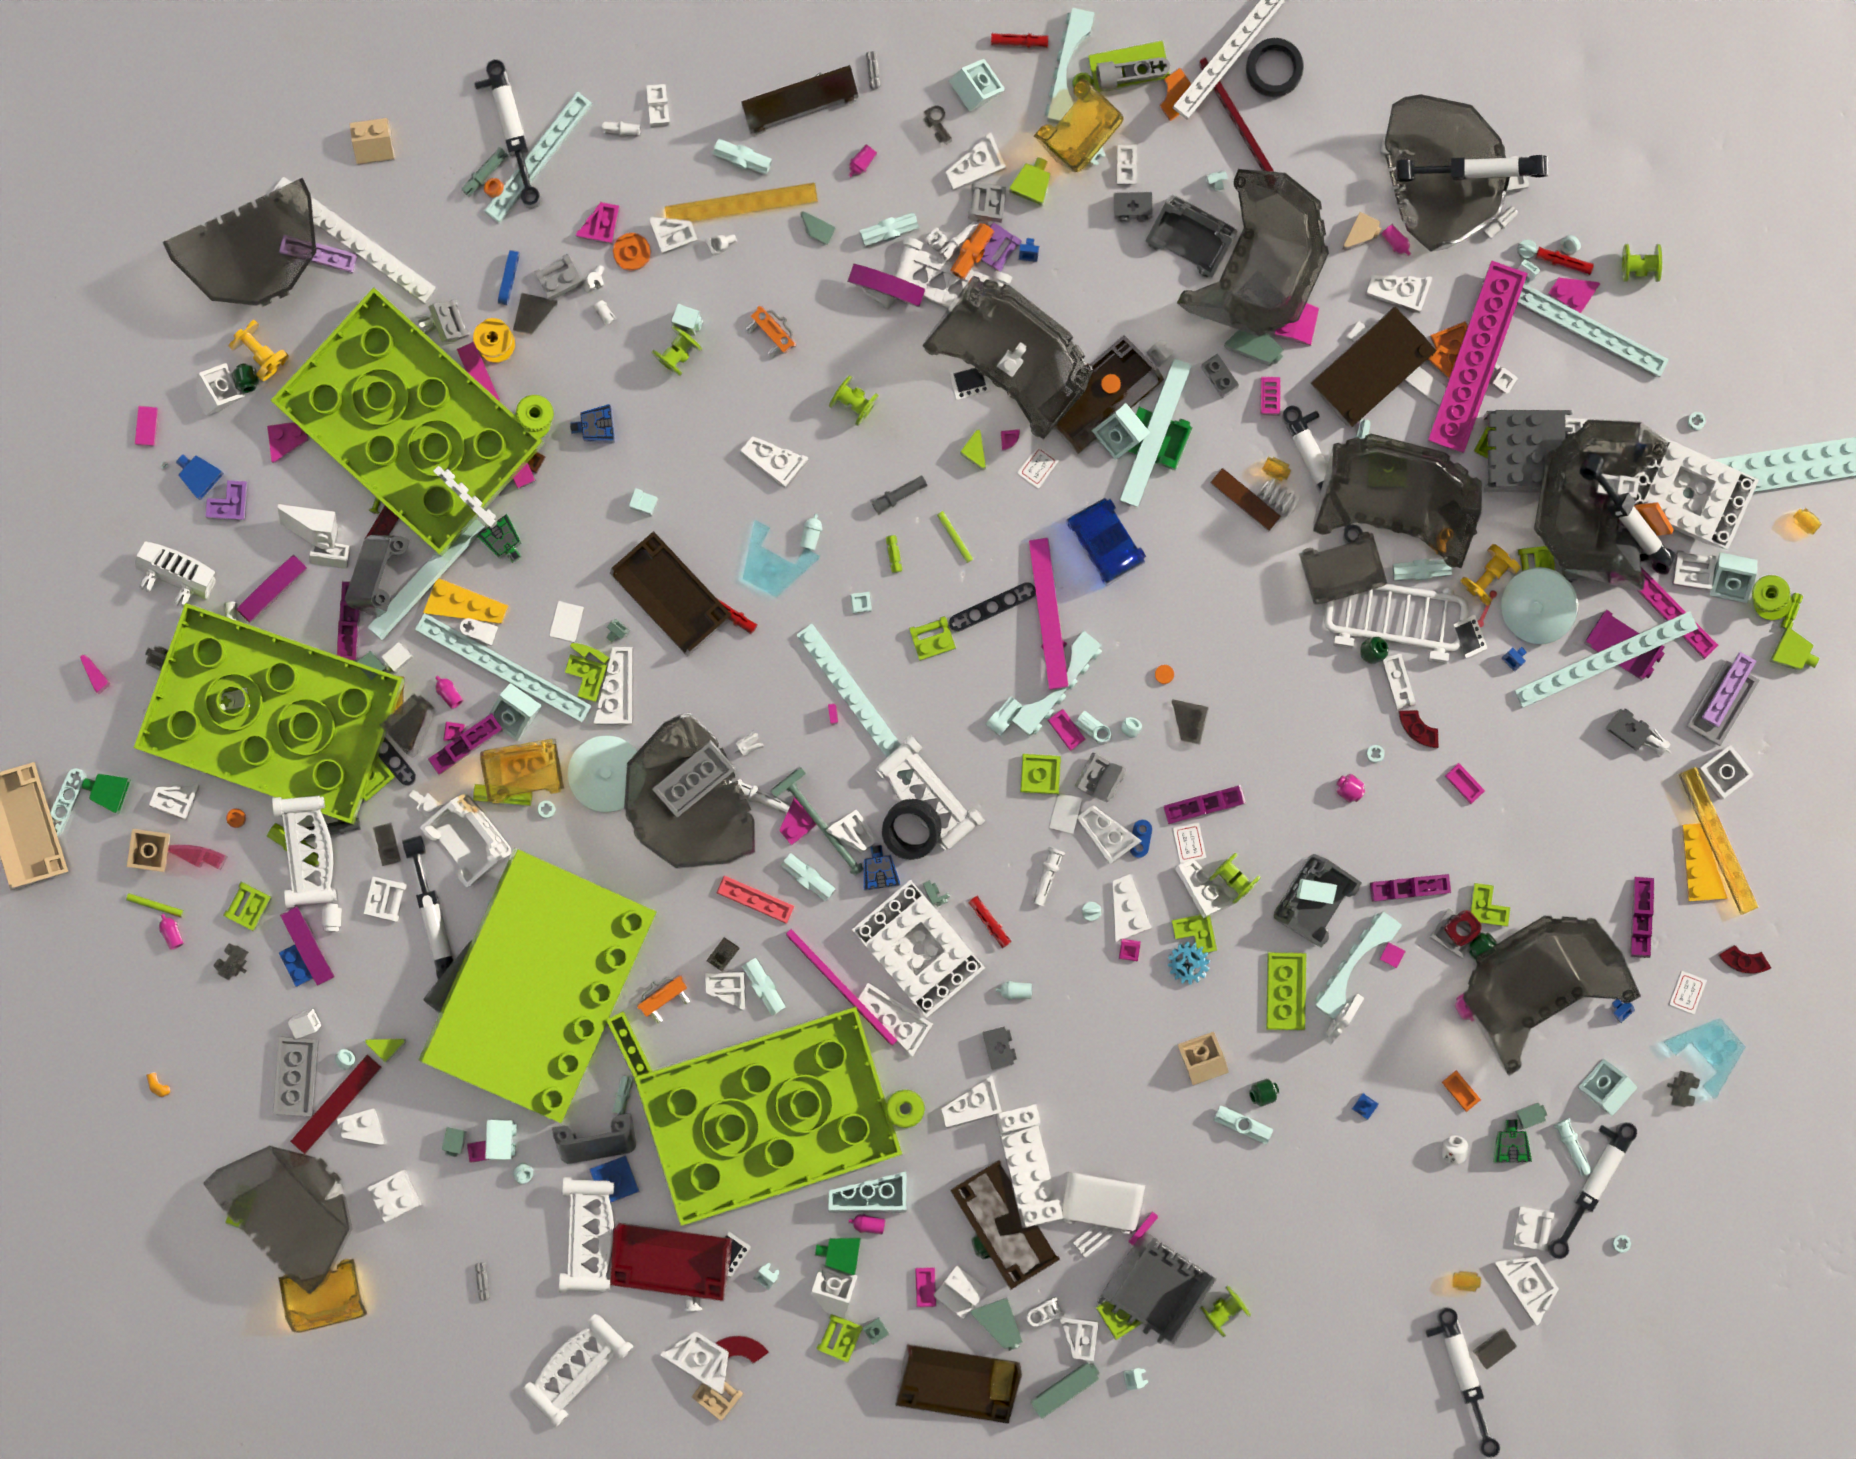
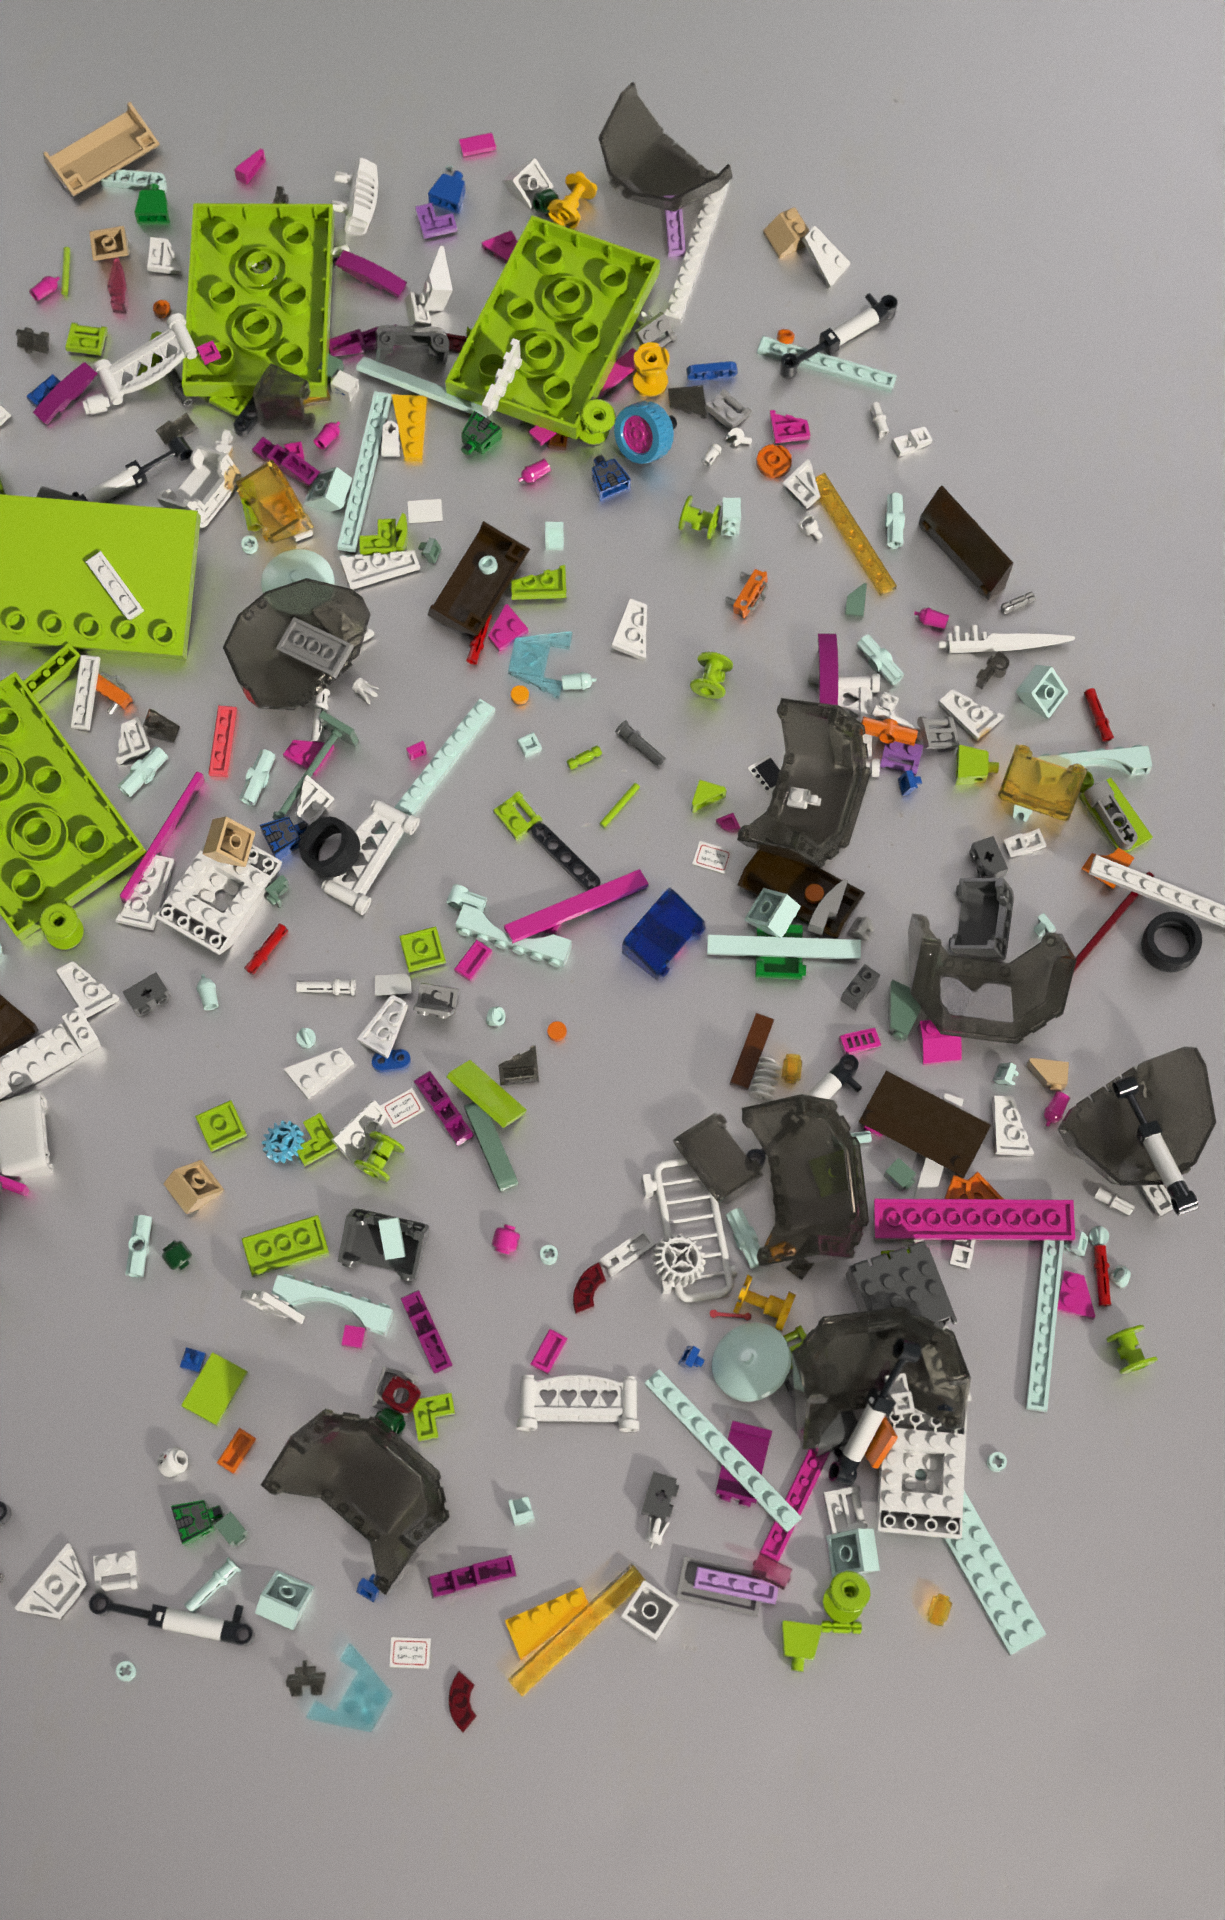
camera: 65 degrees right, 15 degrees down
white plate [364,876,407,922] -> none
sand green pin [461,147,508,197] -> none
light aqua piece [1075,711,1111,744] -> none
dark pink tile [1119,939,1141,961] -> none
dark green head [1360,636,1389,664] -> none
clear yellow brick [1452,1271,1481,1292] -> none
black sticker [1453,615,1487,658] -> none
none -> white tile [70,655,100,731]
none -> white tile [86,551,144,620]
none -> lime tile [181,1352,248,1426]
none -> lime plate [195,1100,247,1152]
none -> dark pink plate [196,340,221,365]
none -> tan slope [202,816,256,867]
none -> lime tile [447,1060,527,1128]
none -> sand green beam [464,1102,519,1192]
none -> light aqua tile [478,556,498,574]
none -> dark pink wing [488,604,528,652]
none -> light aqua panel [508,1497,535,1526]
none -> lime wing [511,565,567,600]
none -> light orange piece [511,685,529,705]
none -> white piece [517,1374,639,1432]
none -> dark pink piece [518,459,551,483]
none -> dark azure wheel [614,401,677,464]
none -> white gear [652,1233,706,1287]
none -> clear pink piece [751,1553,793,1590]
none -> white wing [802,226,851,288]
none -> light grey slope [807,879,848,935]
none -> sand green brick [884,1158,916,1192]
none -> white piece [938,625,1075,653]
none -> light aqua tile [992,1062,1019,1085]

